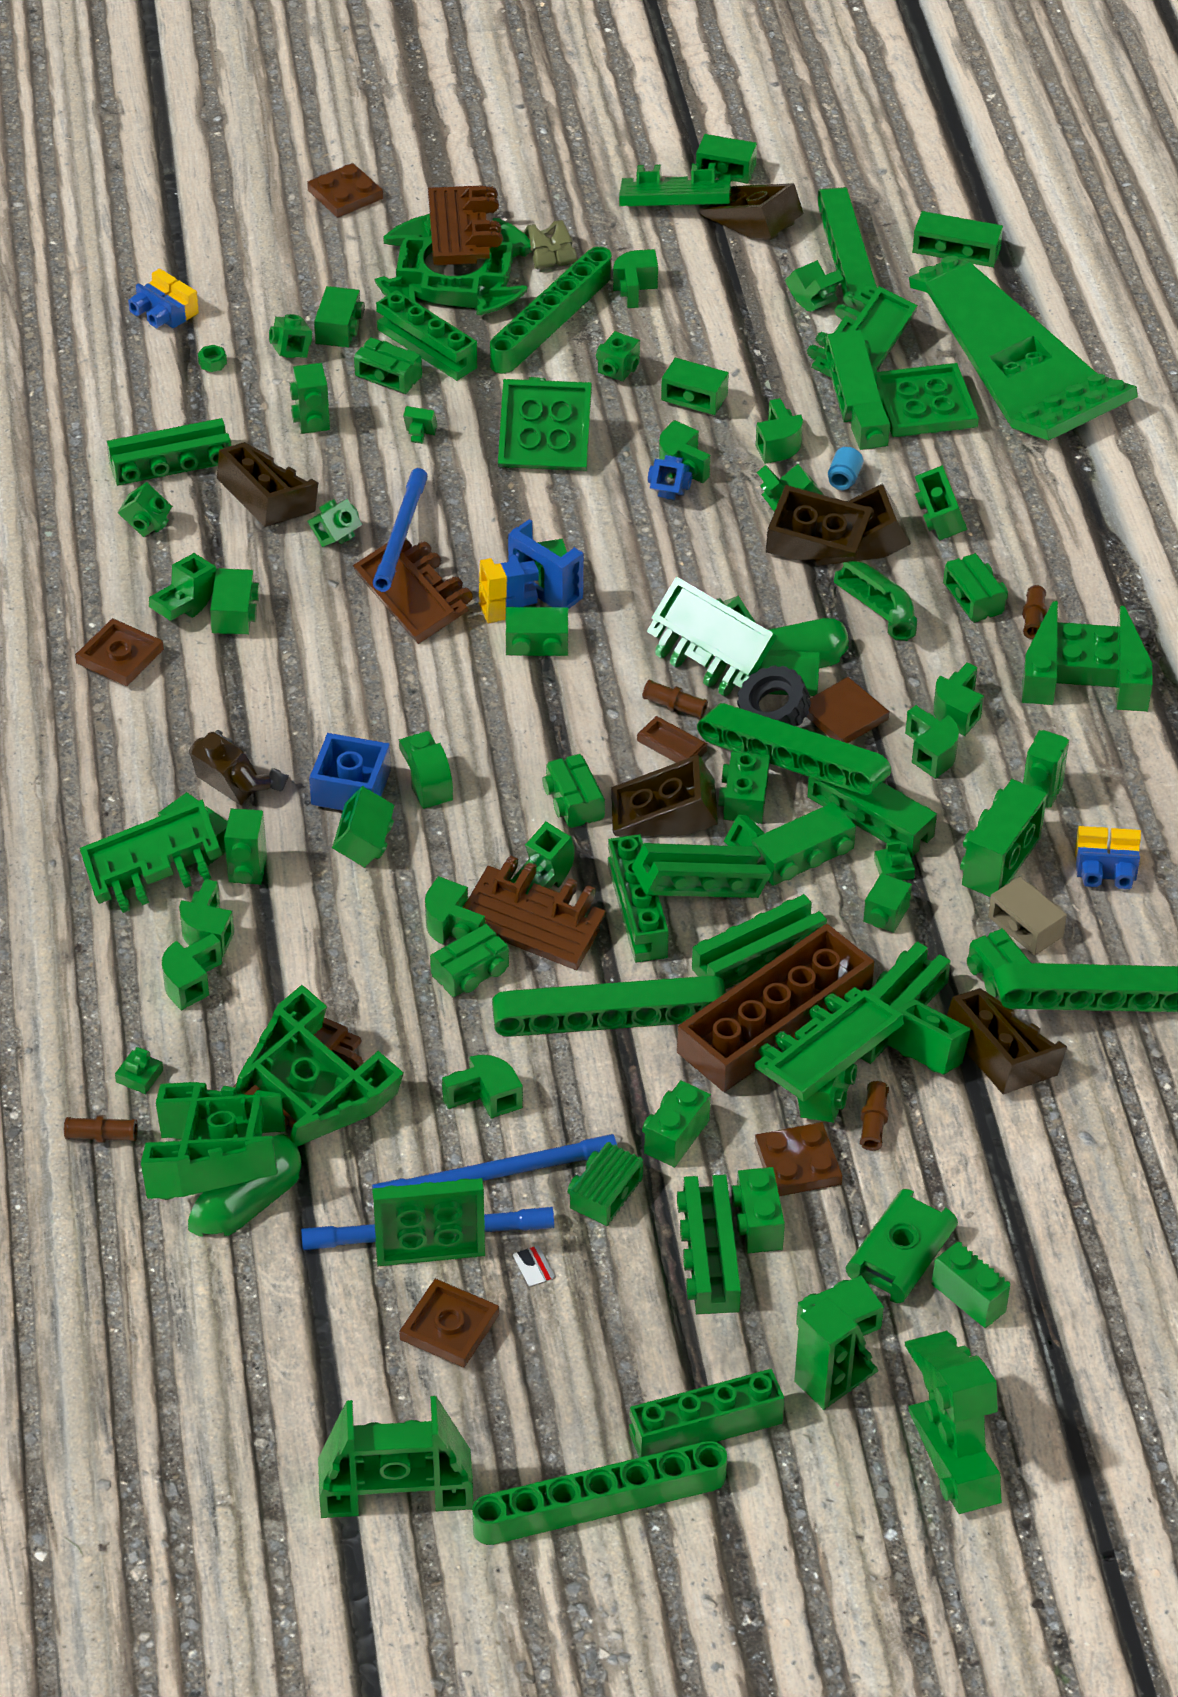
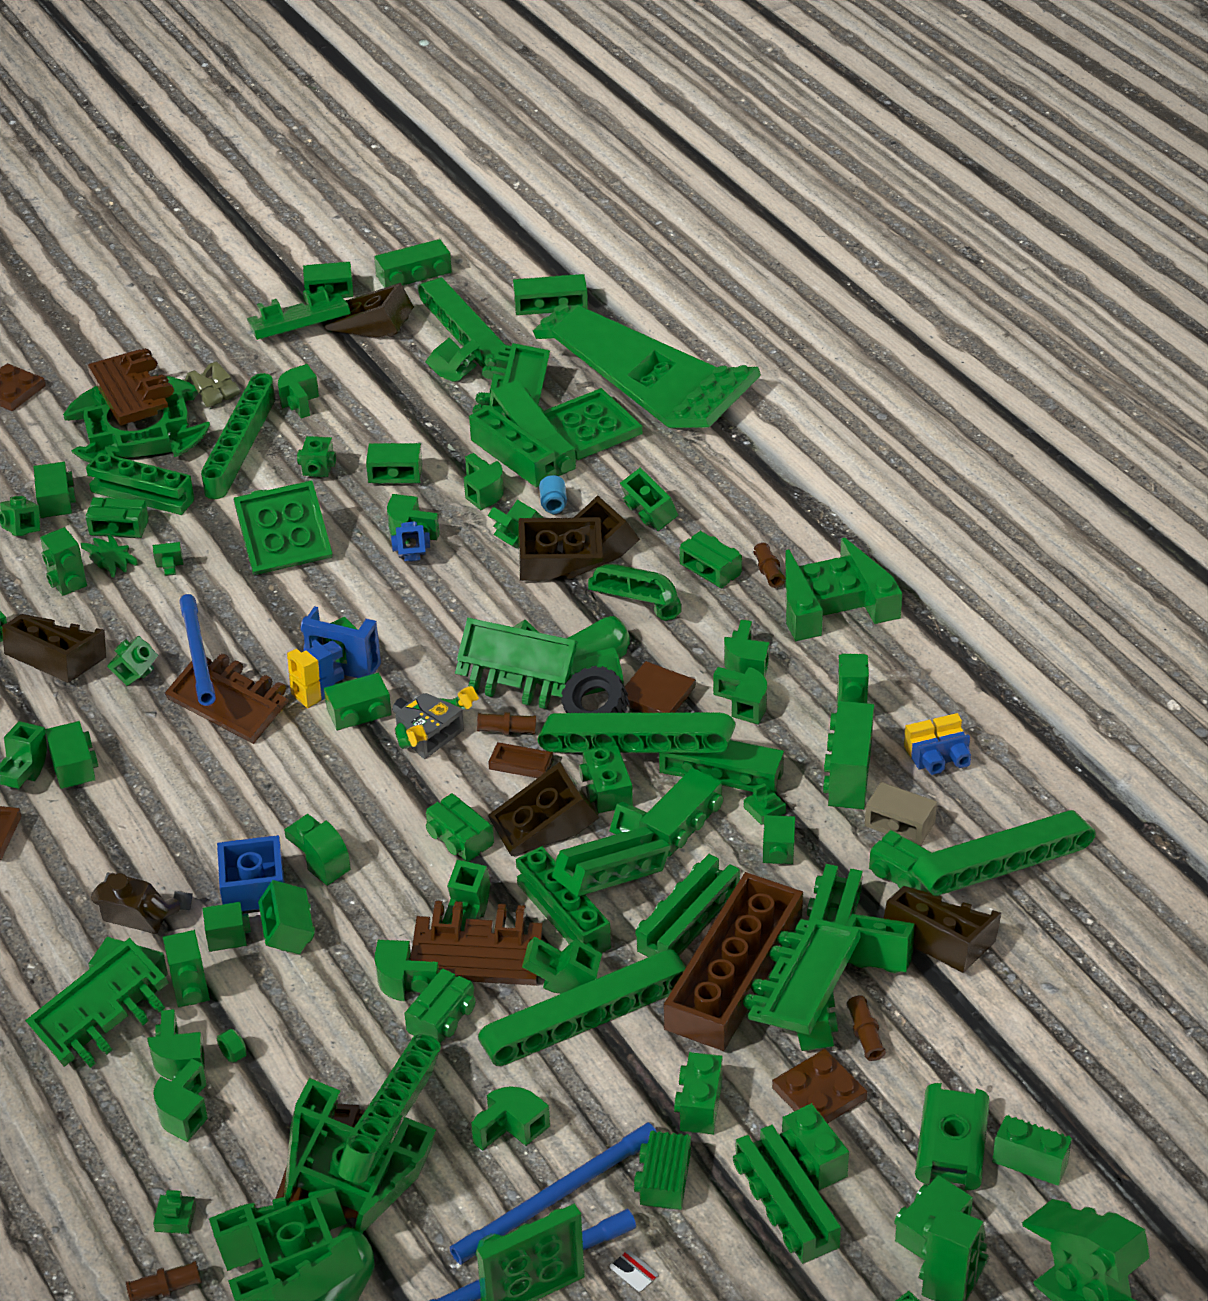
camera: 20 degrees left, 5 degrees down
none -> green piece [81,535,138,578]
none -> green brick [202,902,251,952]
none -> green tile [216,1029,246,1063]
none -> green beam [337,1034,441,1183]
none -> green brick [374,239,452,288]
none -> torso [392,686,479,759]
none -> green brick [469,405,556,487]
none -> green brick [522,937,602,994]

